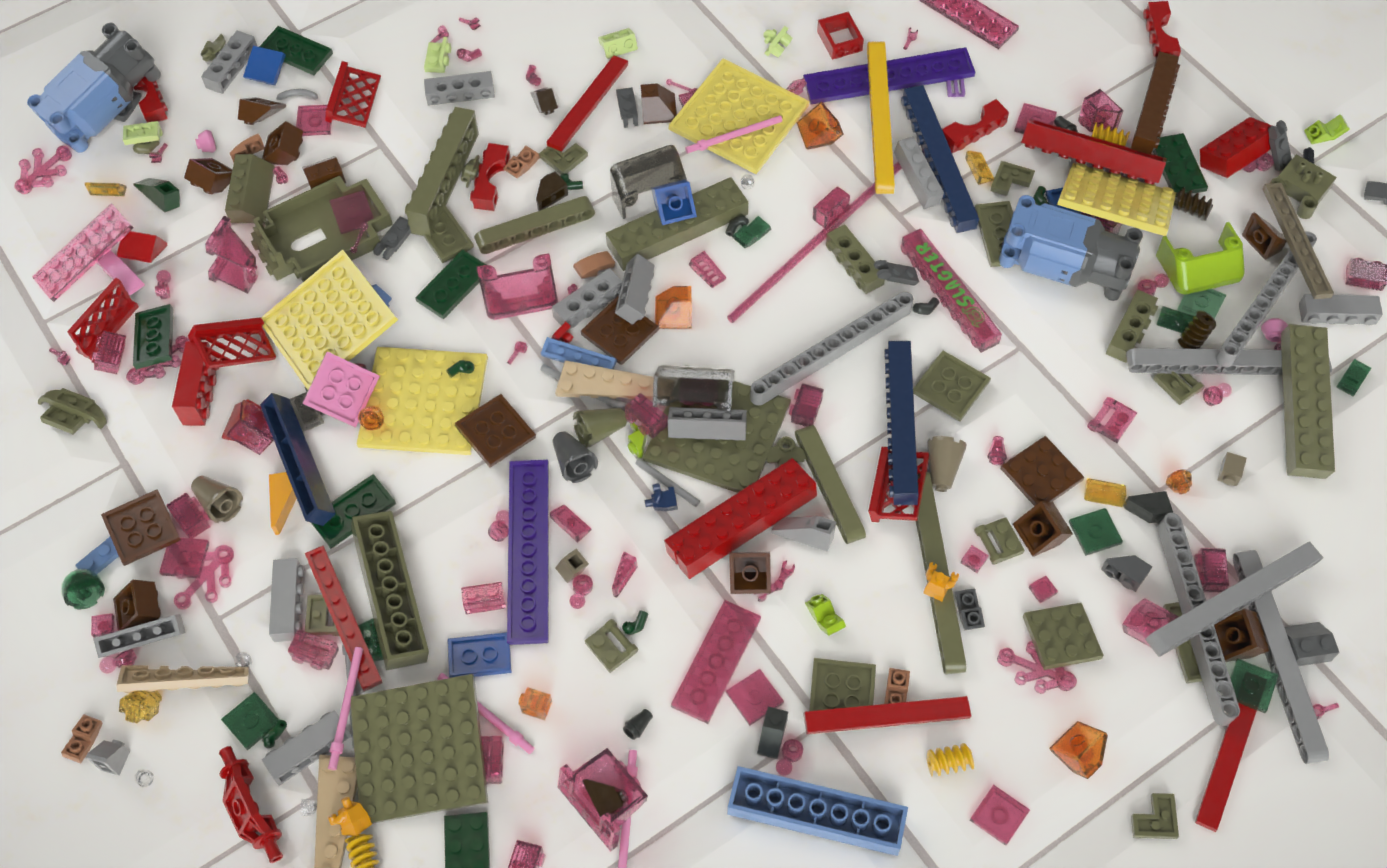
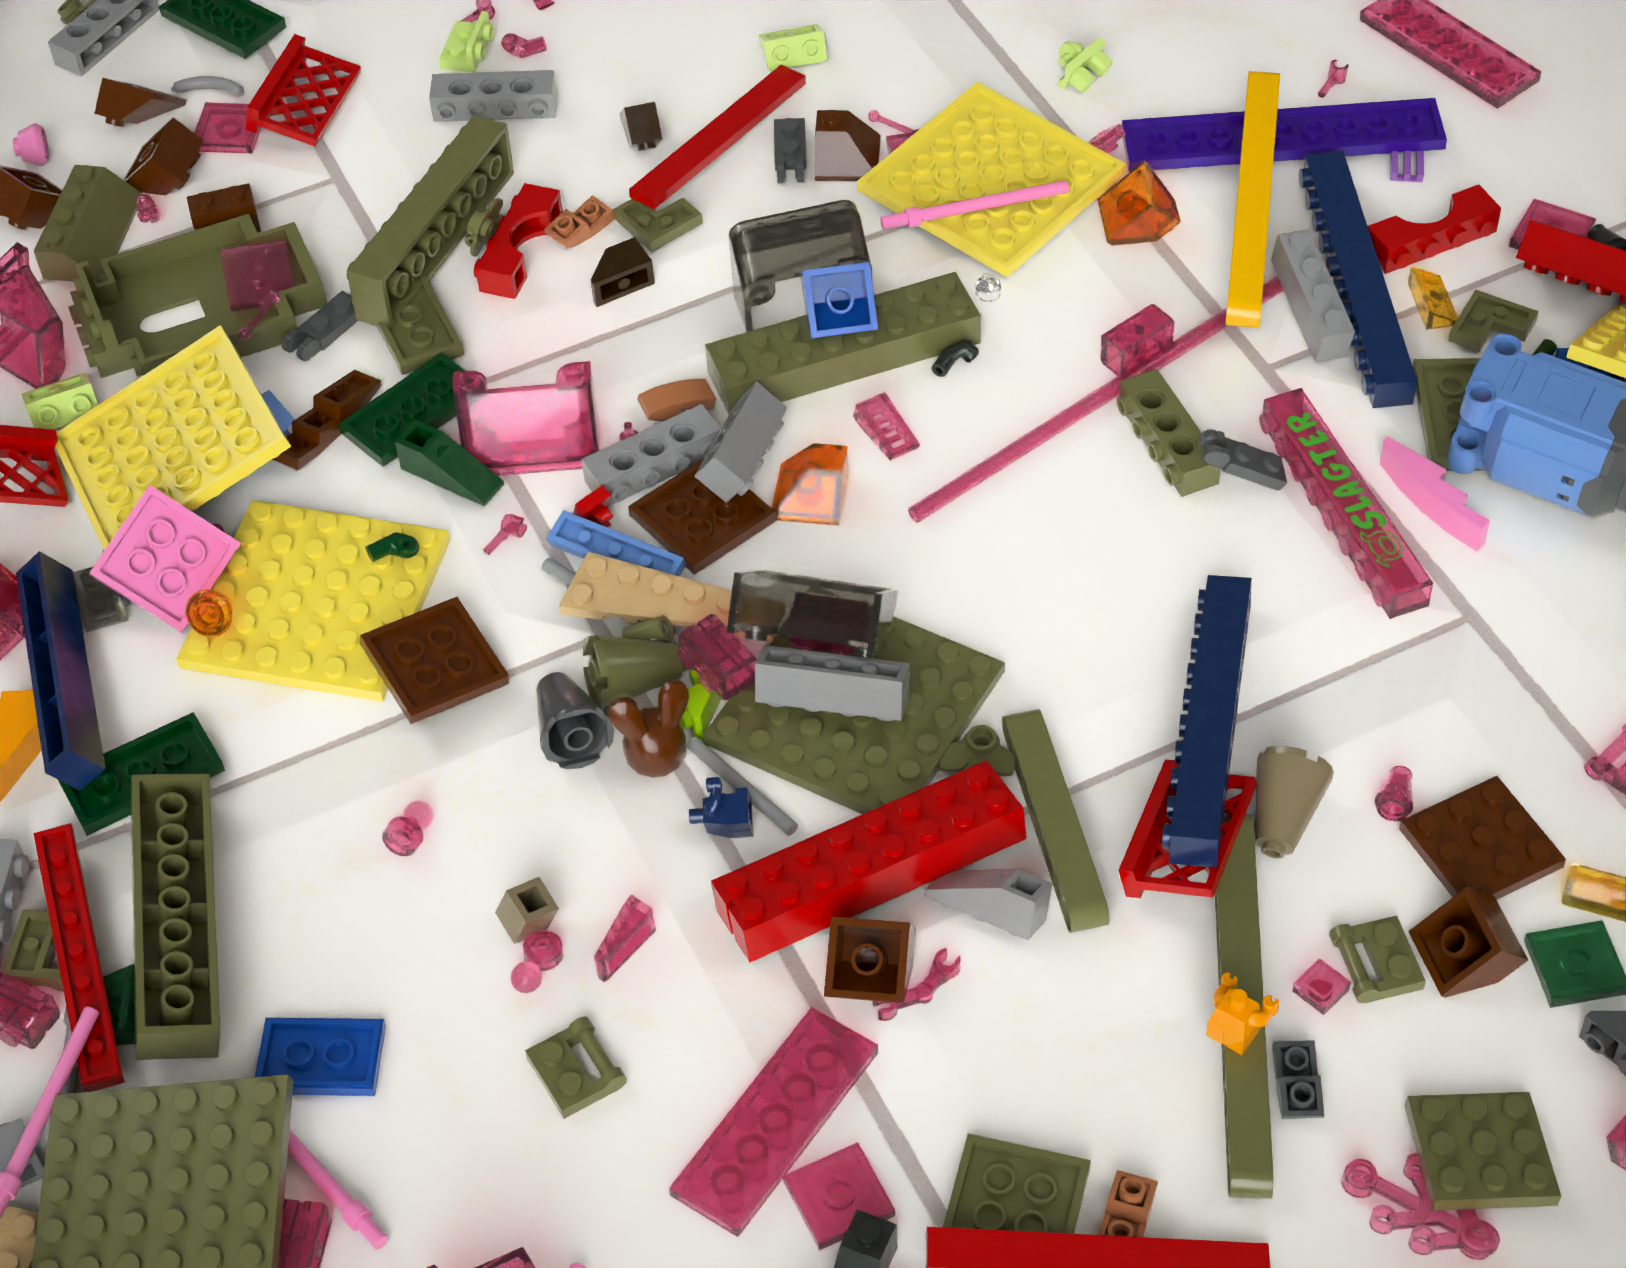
camera: 10 degrees right, 10 degrees down
nougat slope [230,133,265,163] -> none
blue tile [243,46,285,86] -> none
clear pink brick [461,582,506,614] -> none
olive beam [474,196,595,254] -> none
dark purple plate [507,459,549,645] -> none
clear orange brick [518,687,553,720] -> none
clear pink arm [525,65,541,86] -> none
clear pink slope [549,505,592,543] -> none
dark green arm [560,173,583,190] -> none
dark green arm [622,610,649,635] -> none
pearl dark grey cone [623,709,653,740] -> none
clear green slope [732,216,771,249] -> none
light grey beam [750,292,914,405] -> none
clear pink brick [789,383,824,427] -> none
lime slope [805,594,846,636] -> none
red window [817,11,864,60] -> none
pearl dark grey arm [913,297,940,315] -> none
olive plate [913,350,991,422] -> none
clear pink plate [1028,575,1058,604] -> none
none -> yellowish green bracket [21,372,98,430]
none -> reddish brown slope [272,369,381,470]
none -> dark green slope [395,419,504,507]
none -> reddish brown piece [608,679,689,778]
none -> olive piece [620,615,674,642]
none -> bright pink slope [1380,436,1490,552]

